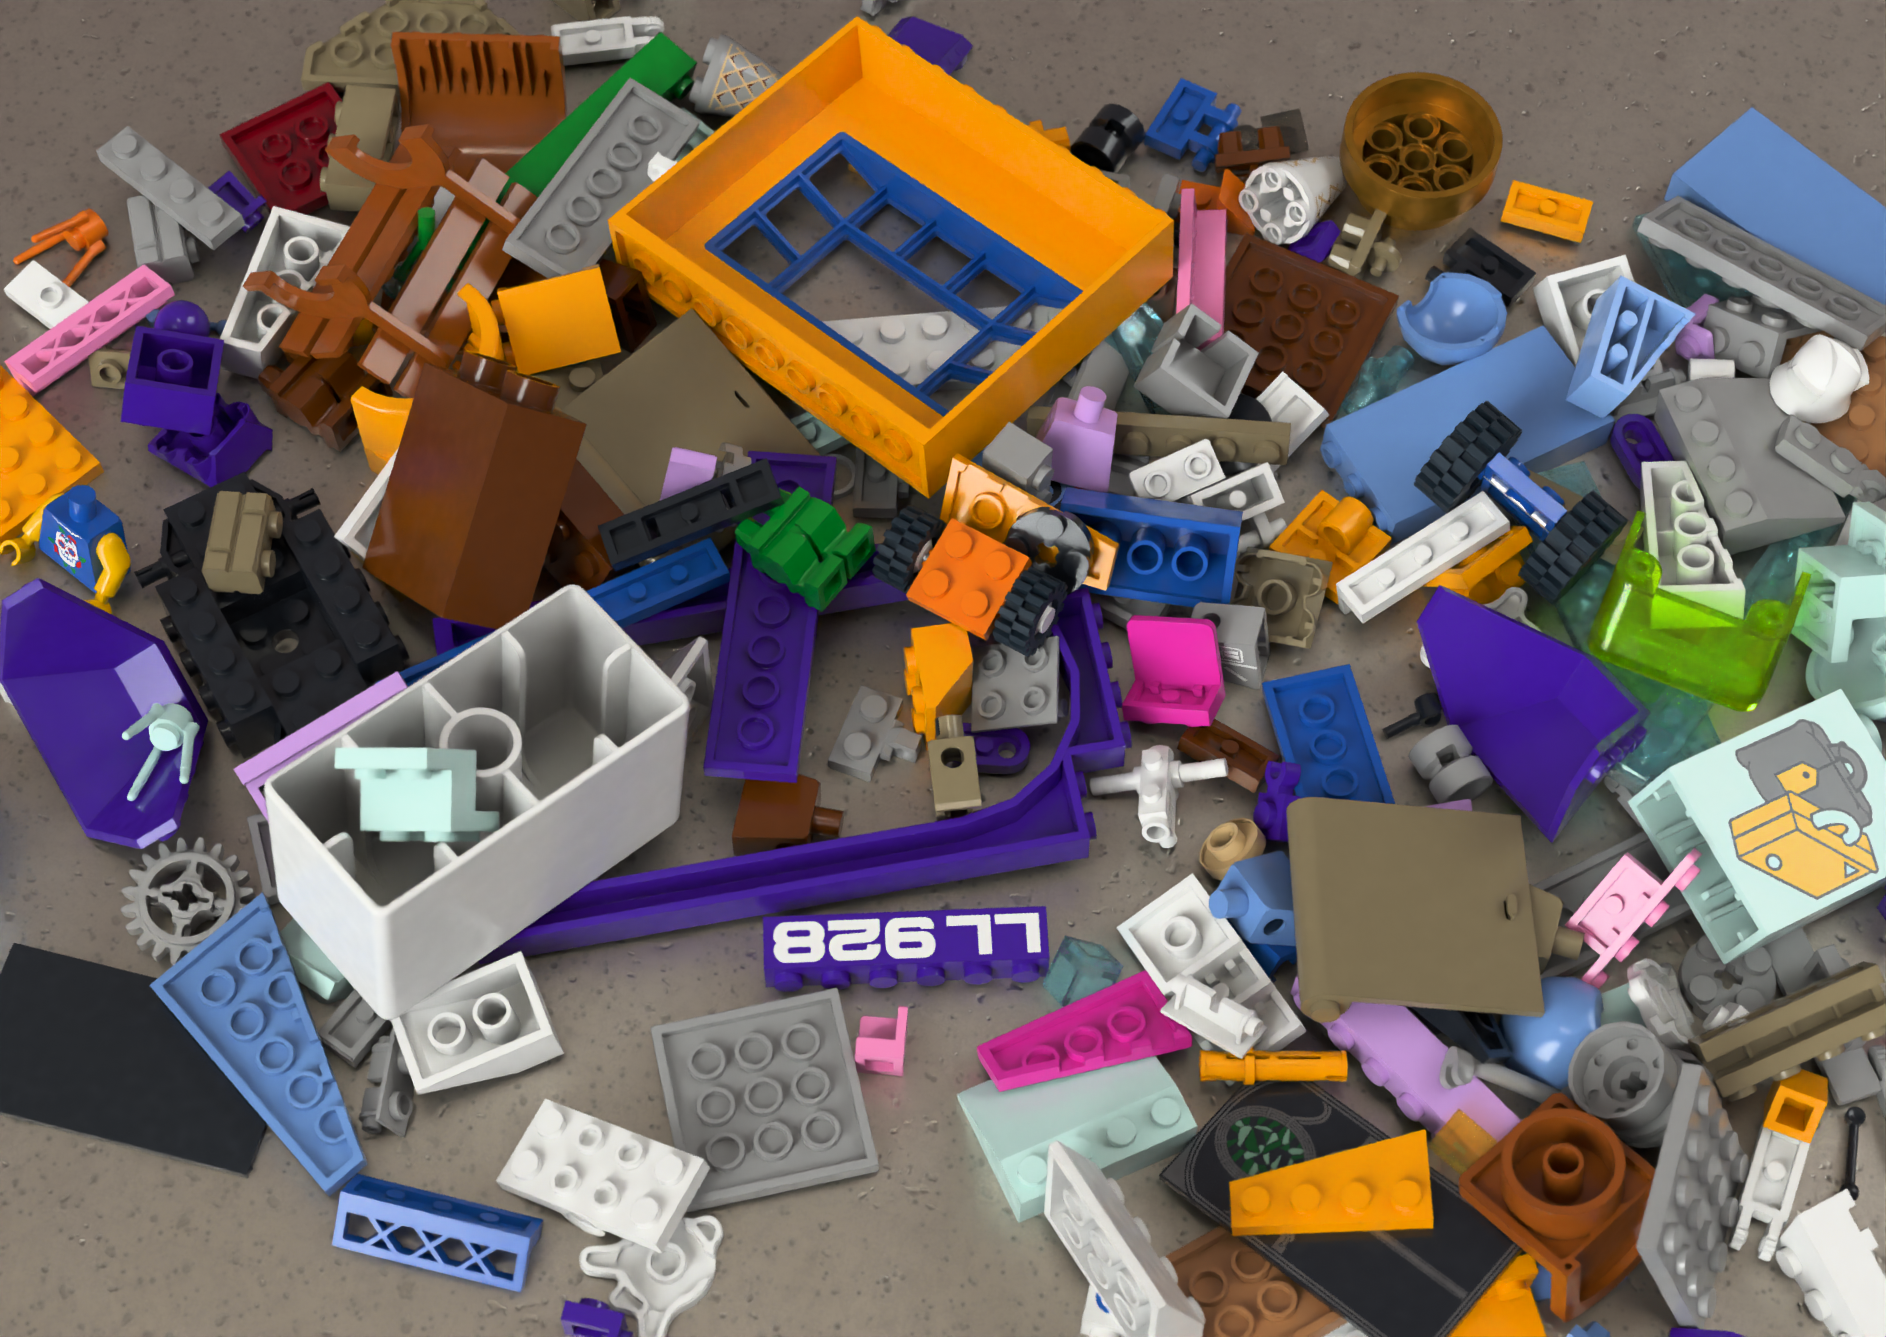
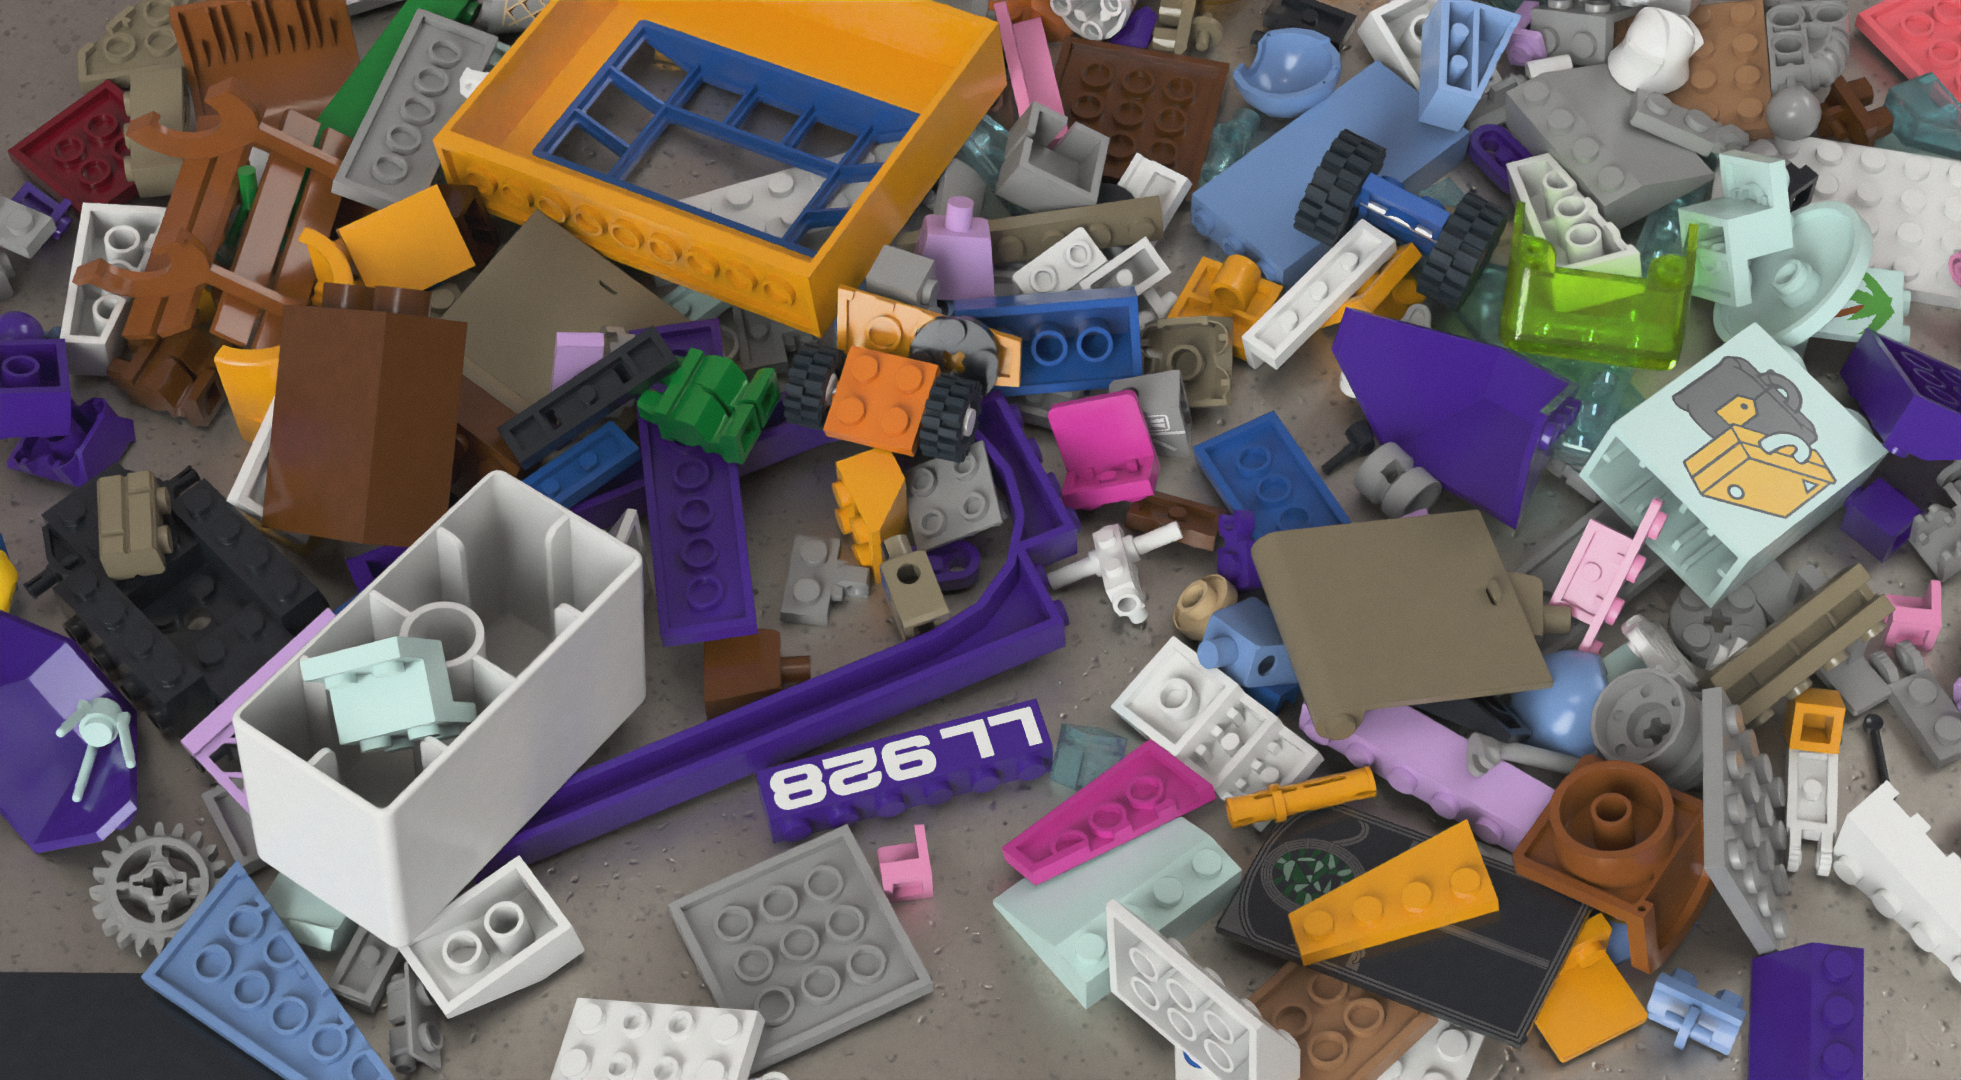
camera: 10 degrees left, 5 degrees down
white hinge [1160,974,1268,1059] -> none
clear yellow tile [1427,1109,1498,1176] -> none

